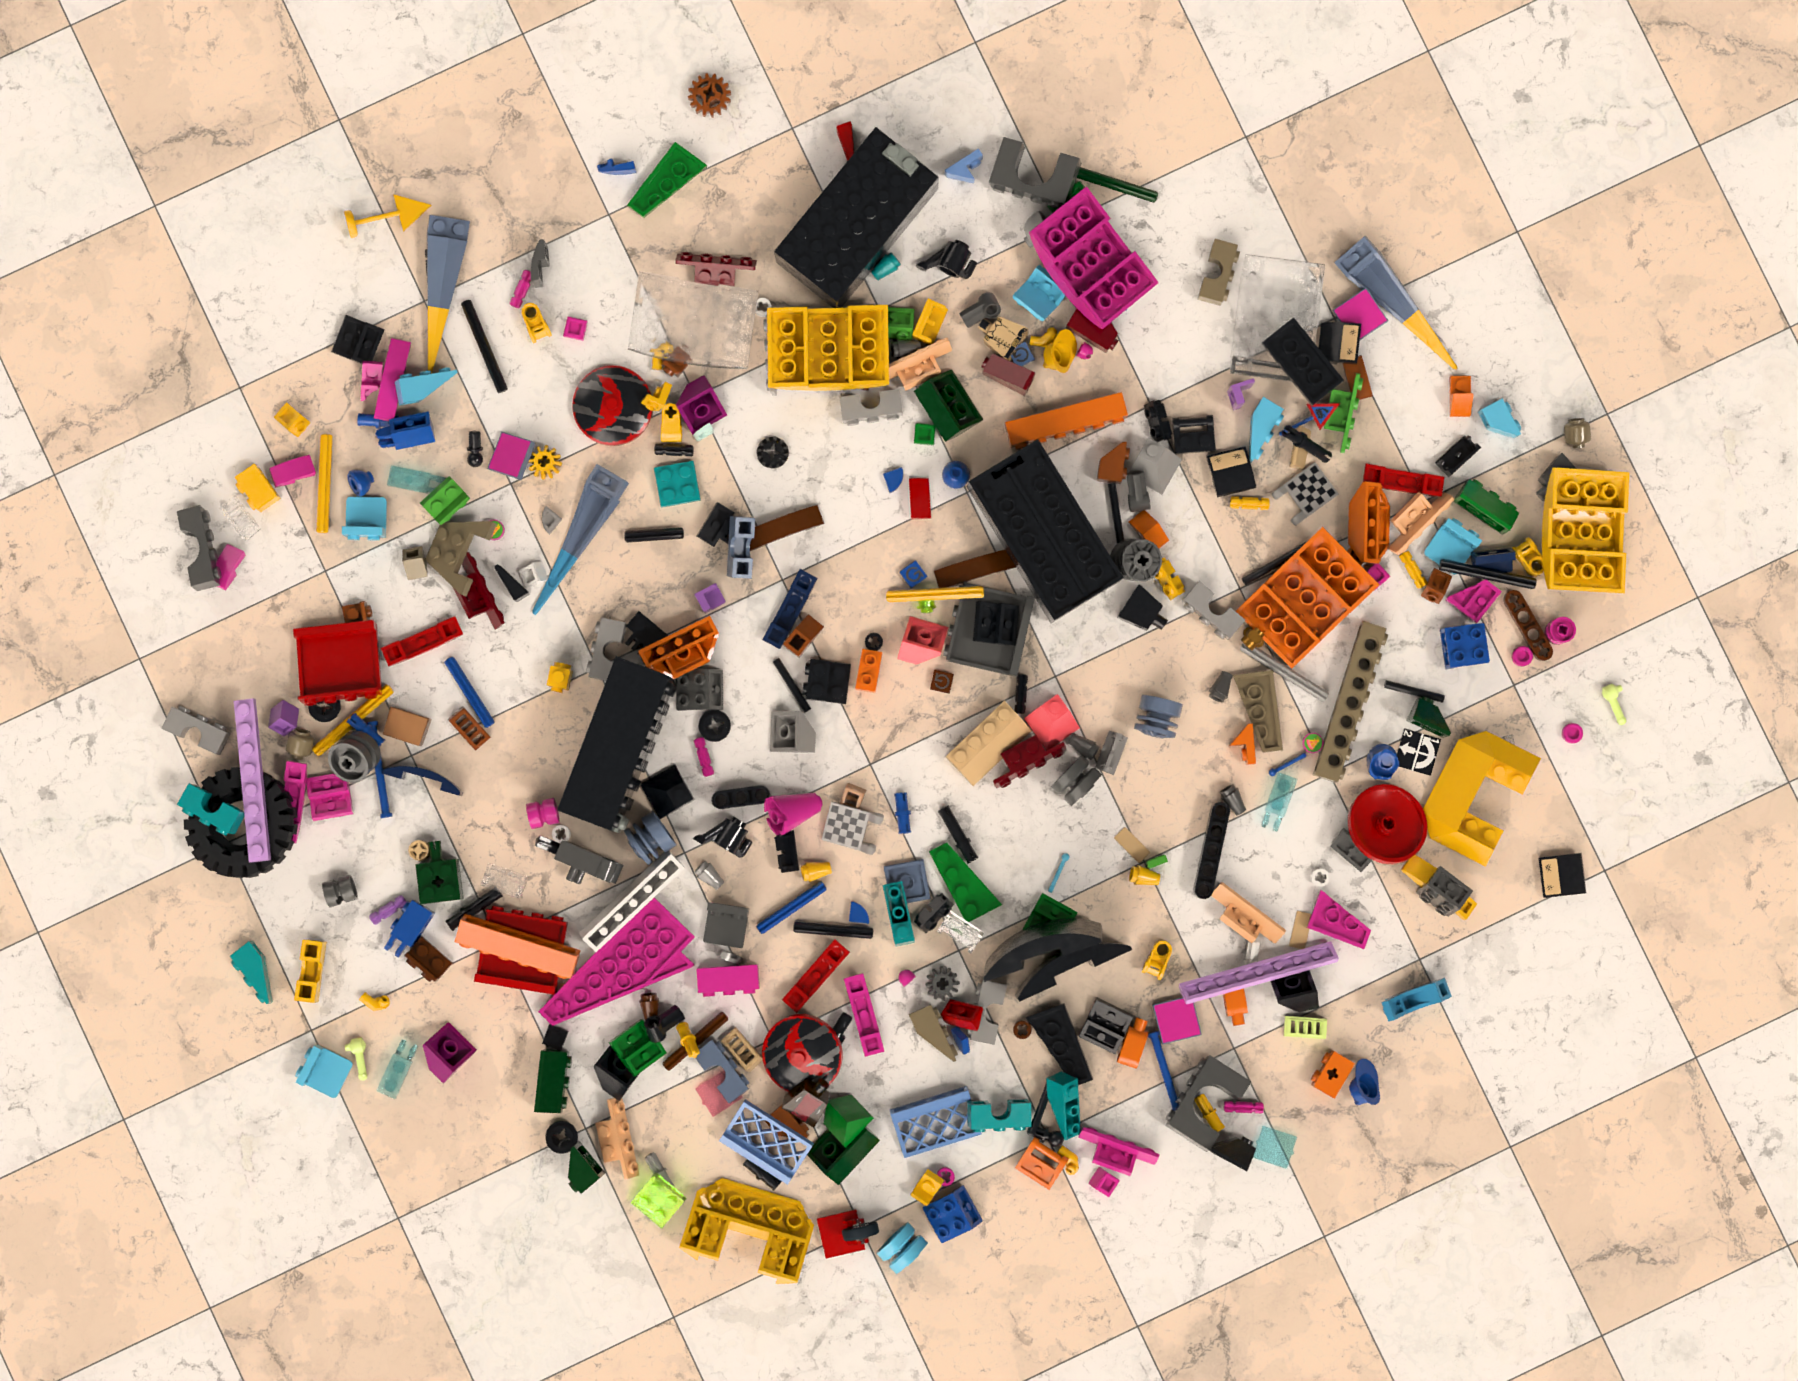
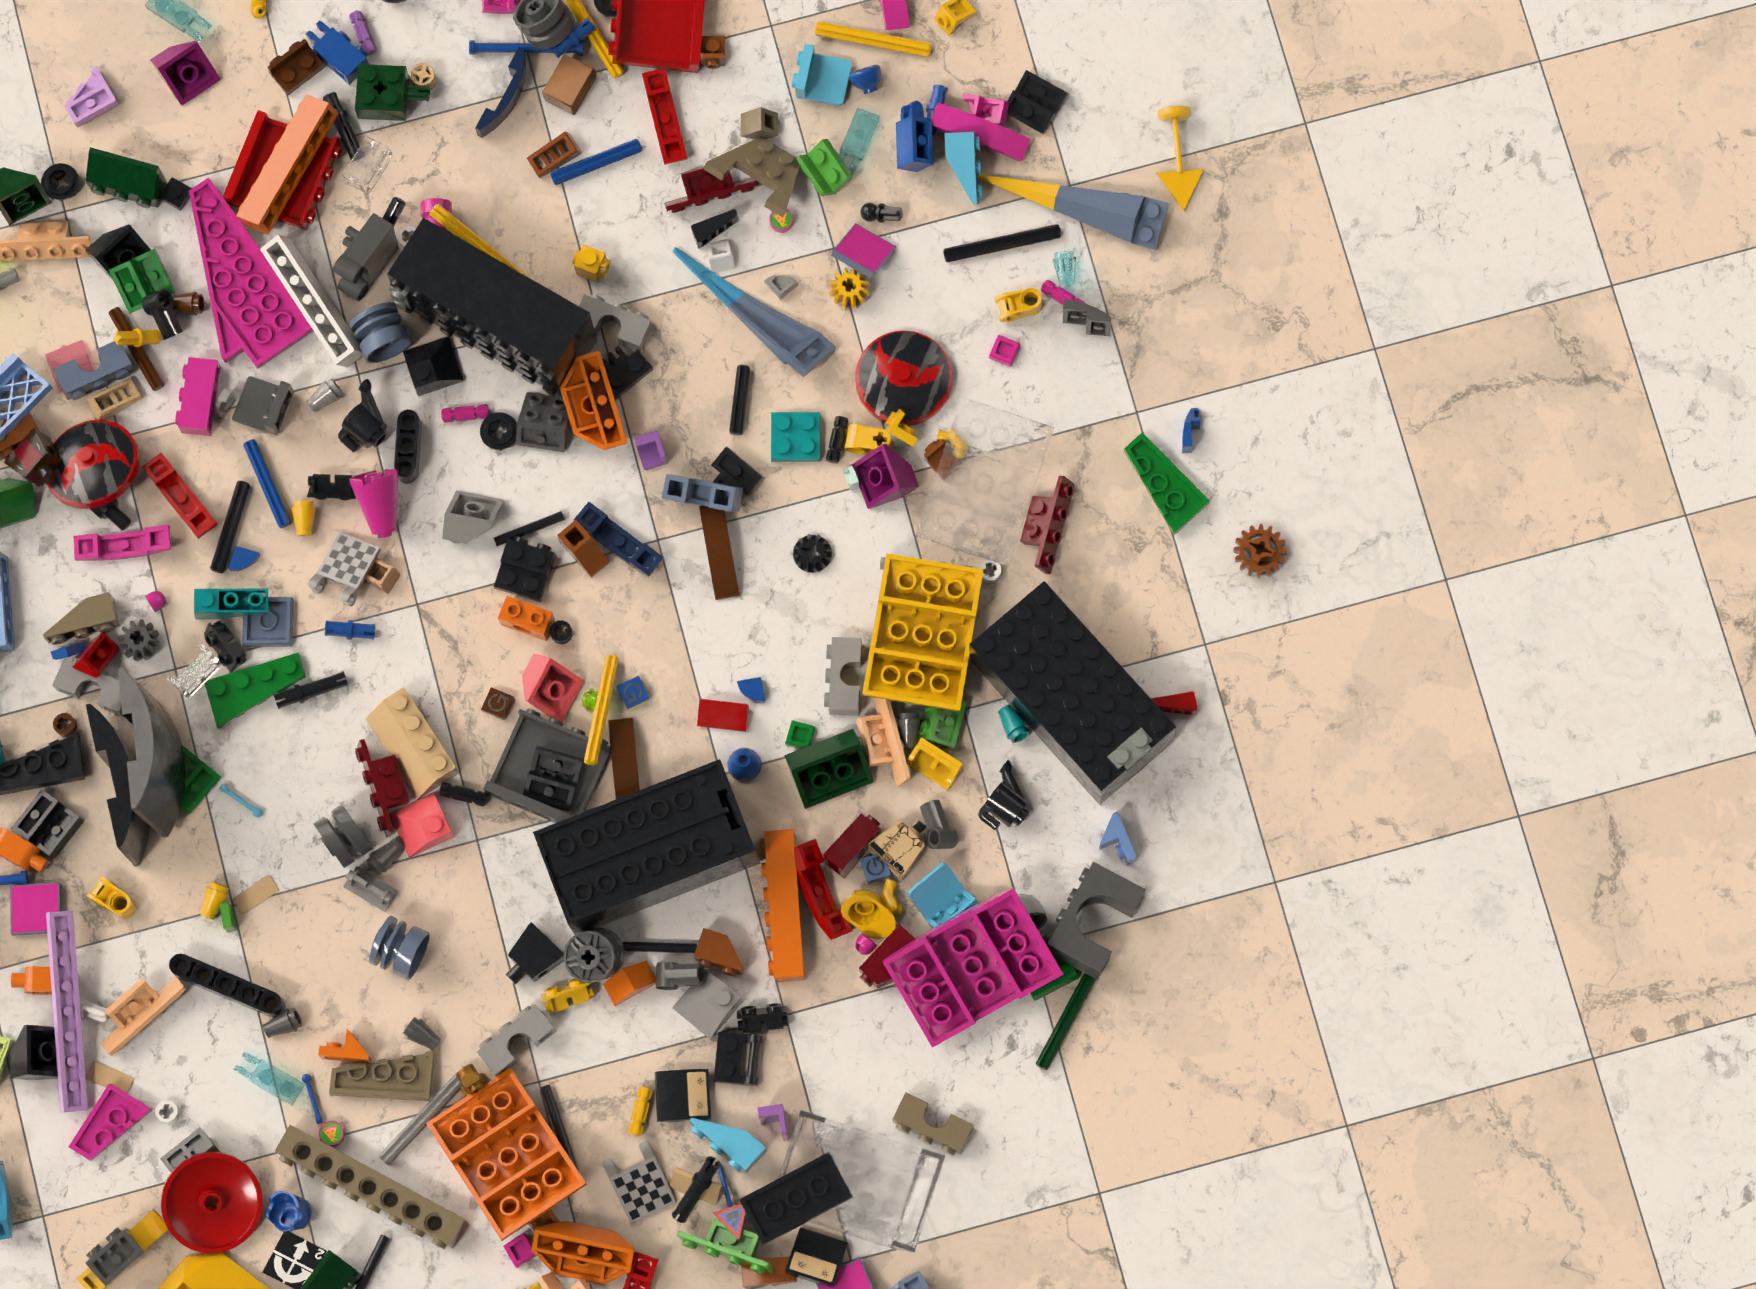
camera: 105 degrees right, 10 degrees down
none -> lavender wing [64,66,119,128]
none -> yellow axle [429,204,529,278]
none -> red slope [794,839,852,940]
none -> clear light blue cone [1053,251,1076,287]

